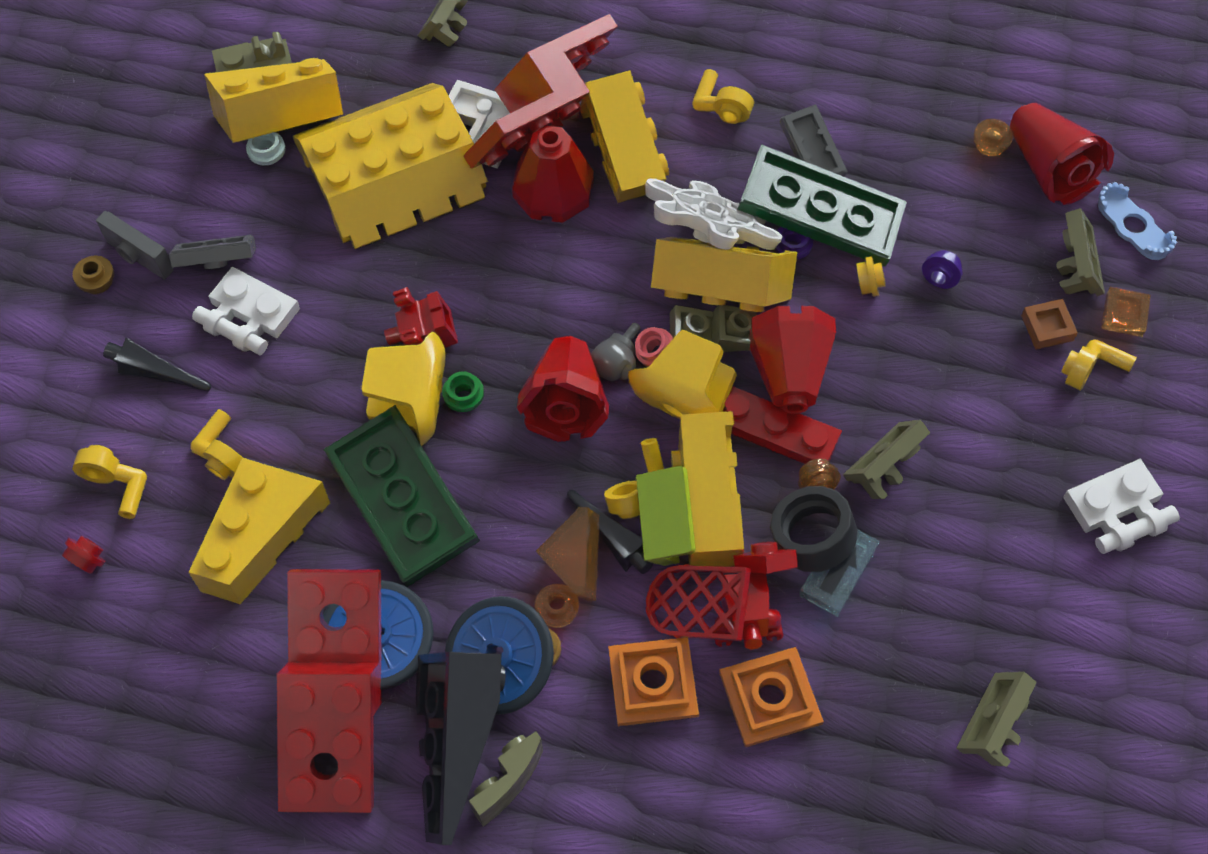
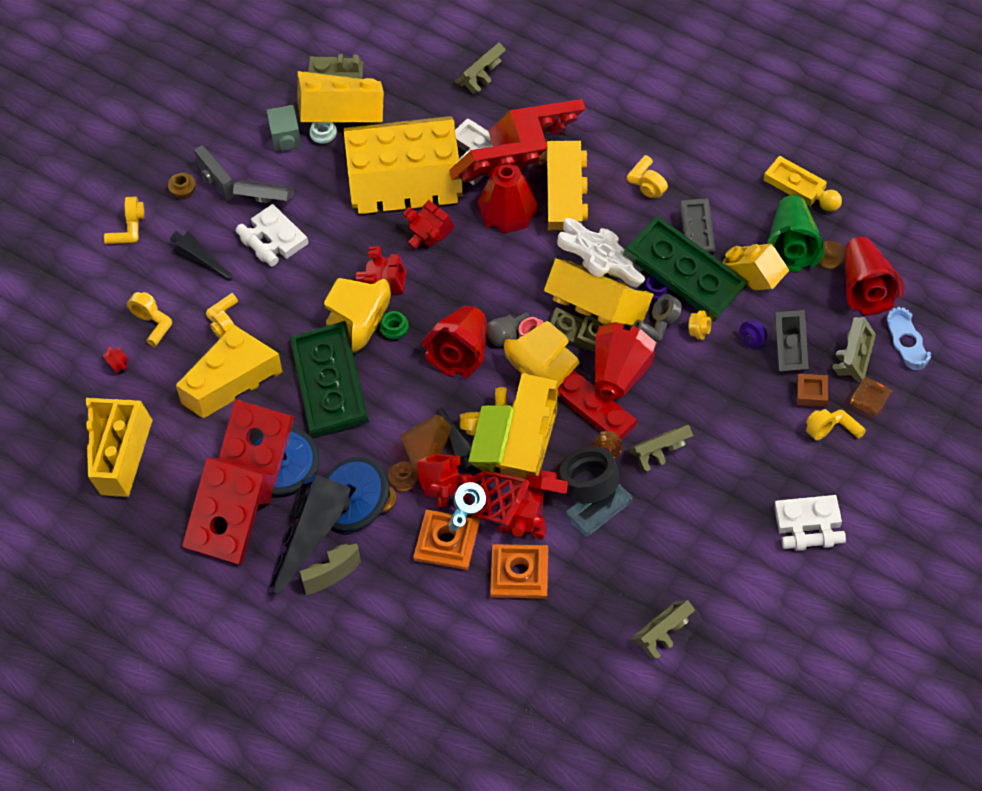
camera: 20 degrees right, 5 degrees down
none -> yellow wedge [86,398,153,497]
none -> yellow plate [104,196,144,244]
none -> sand green brick [267,105,301,152]
none -> red piece [403,200,455,250]
none -> red piece [417,453,472,508]
none -> plate [448,482,486,531]
none -> dark grey plate [633,294,681,342]
none -> yellow slope [722,244,789,290]
none -> yellow plate [763,156,842,212]
none -> green cone [767,195,825,272]
none -> dark grey slope [772,310,809,371]

